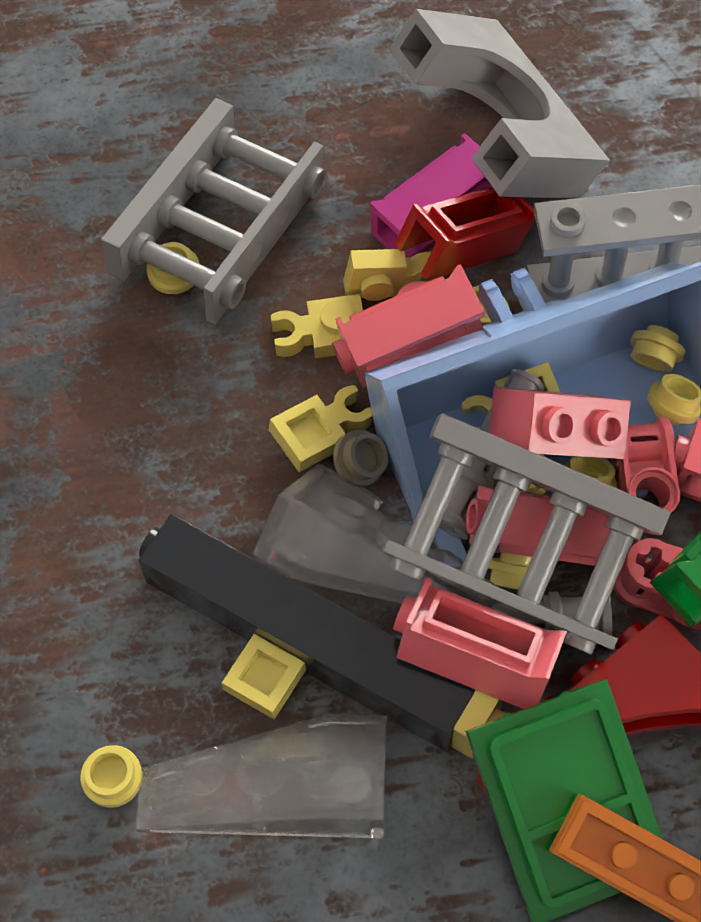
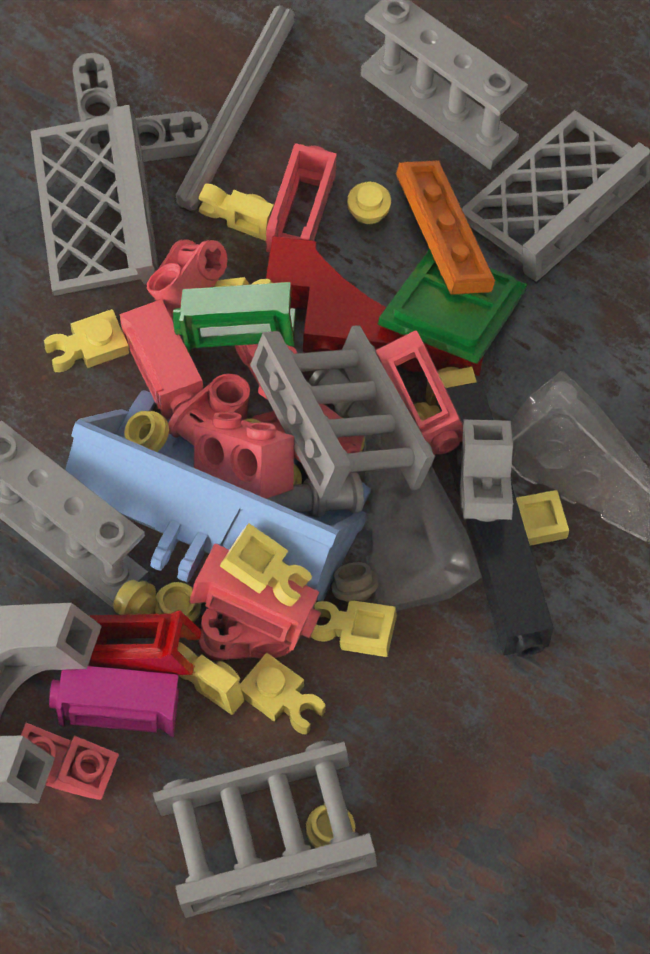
camera: 140 degrees left, 0 degrees up
none -> coral slope [20,722,119,800]
none -> light yellow plate [113,580,157,615]
none -> light yellow plate [220,523,312,606]
none -> light grey brick [461,419,513,522]

